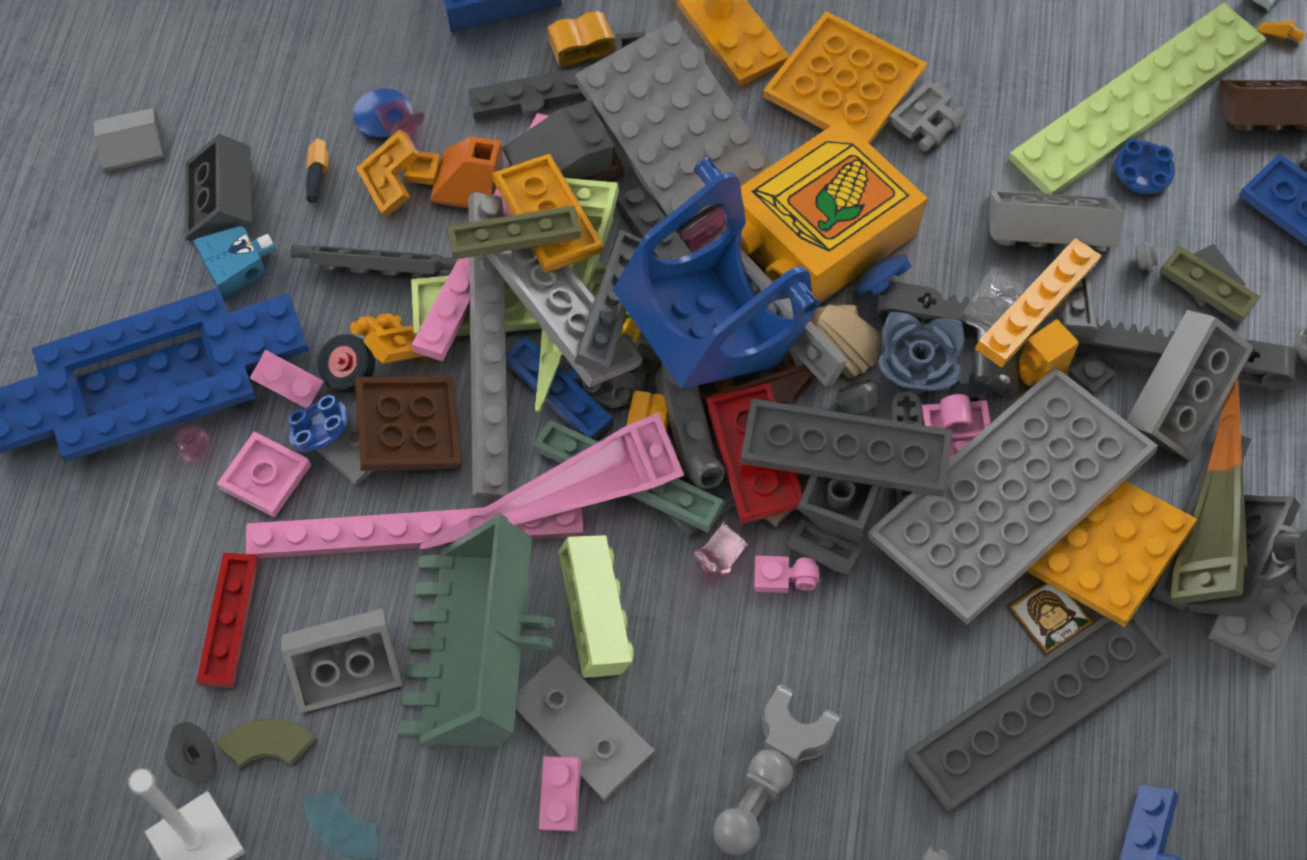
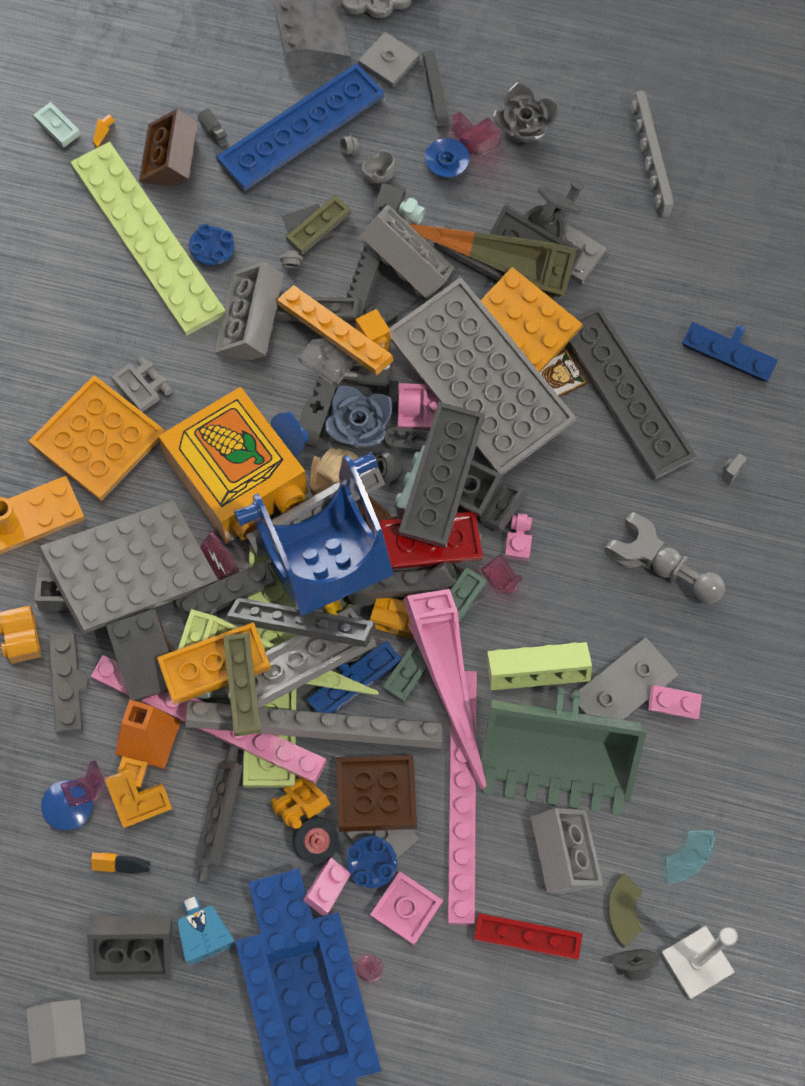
camera: 90 degrees left, 5 degrees up
none -> light aqua plate [398,198,426,225]

